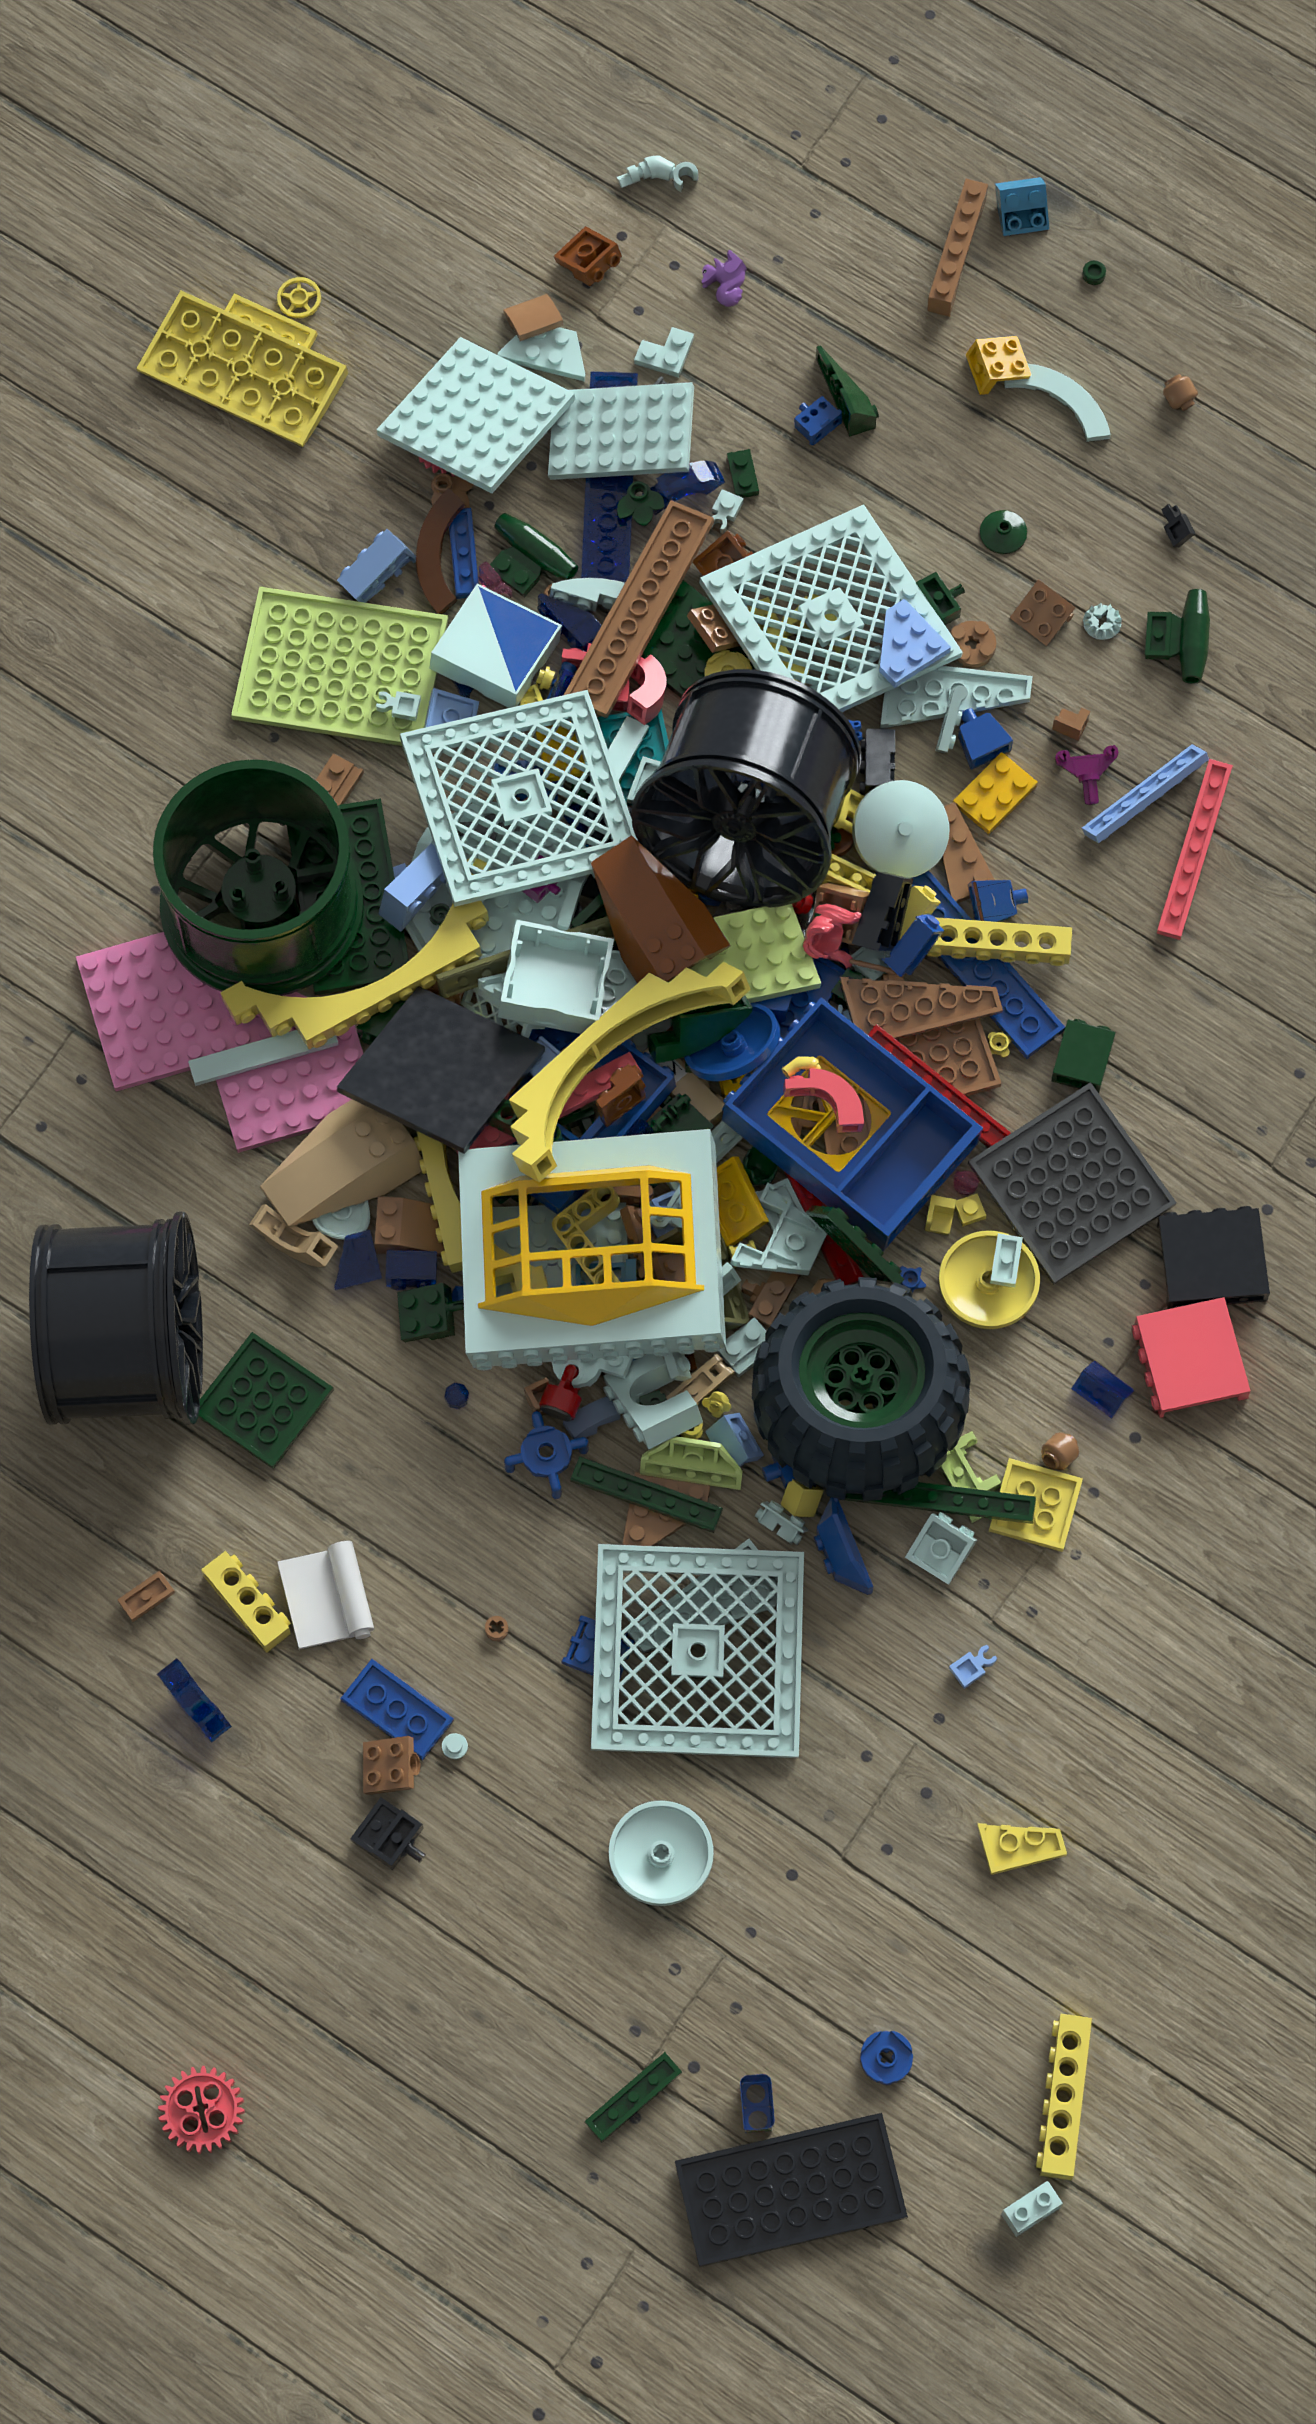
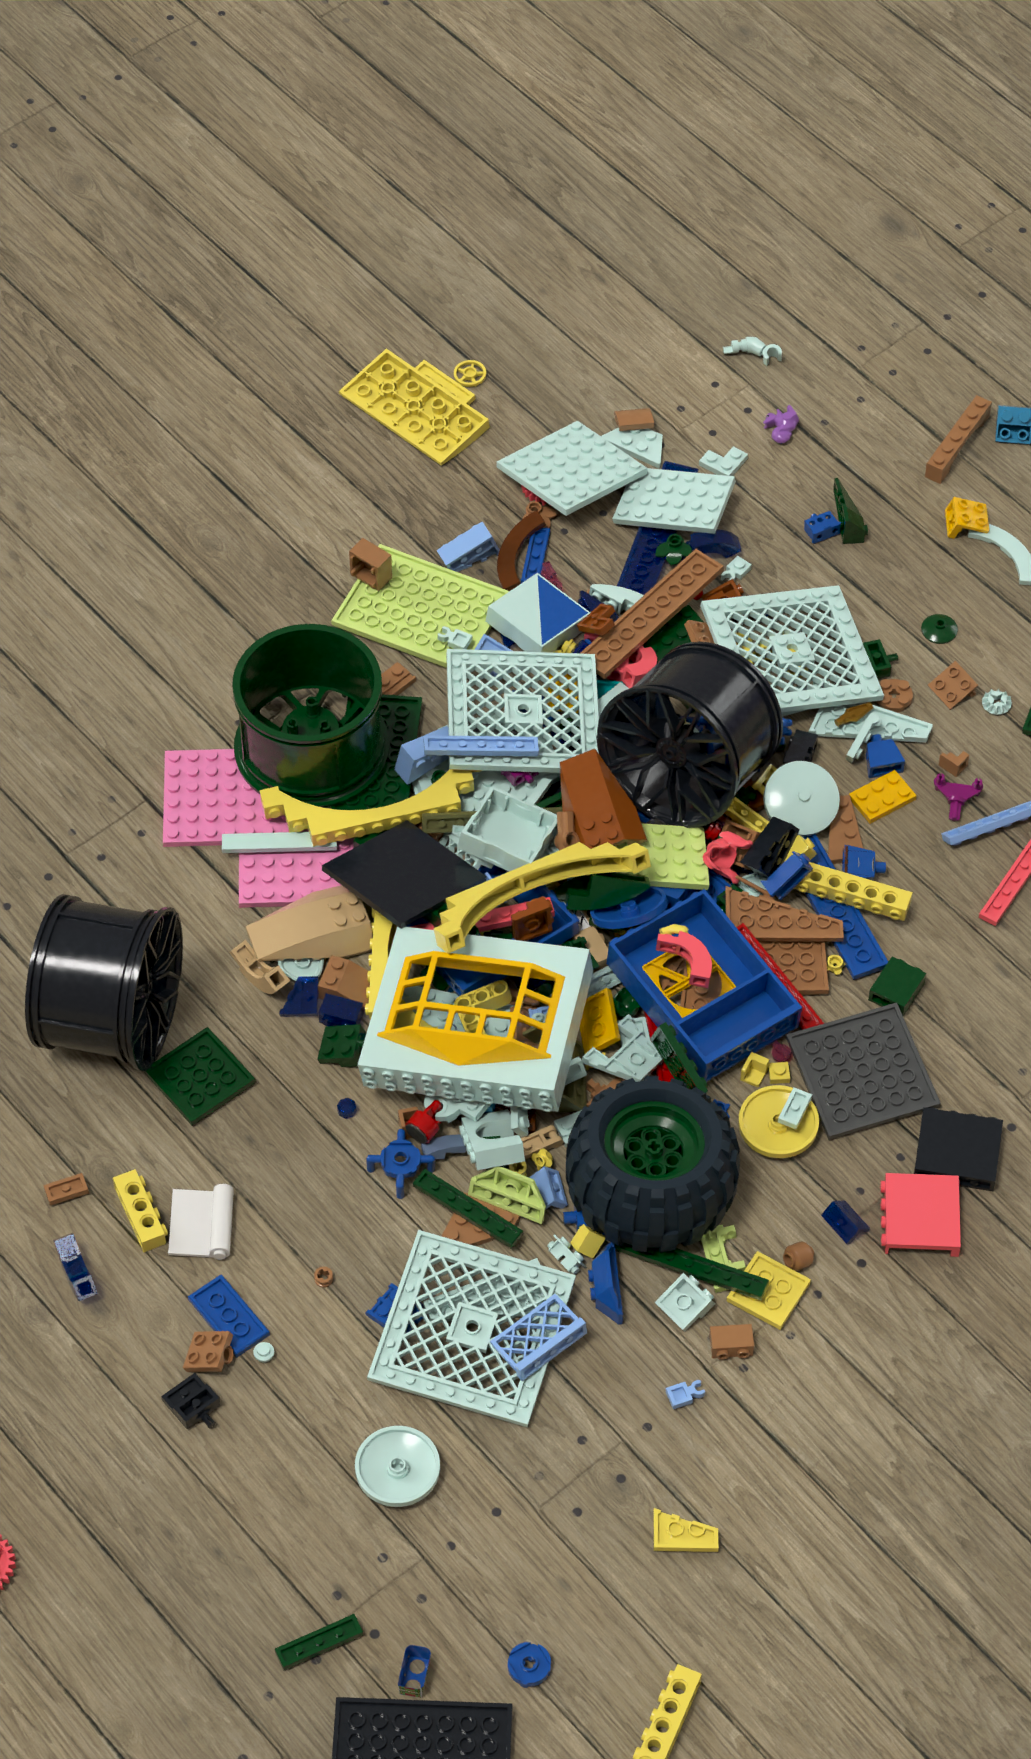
camera: 15 degrees right, 15 degrees down
dark green plate [487,513,579,598] -> none
dark orange plate [554,226,622,286] -> none
dark green plate [727,449,759,498] -> none
light blue plate [879,599,951,688] -> none
none -> medium nougat container [349,538,392,591]
none -> light blue plate [423,735,539,756]
none -> light blue fence [490,1294,587,1381]
none -> medium nougat piece [554,811,579,850]
none -> dark orange plate [577,604,615,636]
none -> medium nougat hinge [709,1324,754,1360]
none -> pearl gold piece [834,702,873,726]

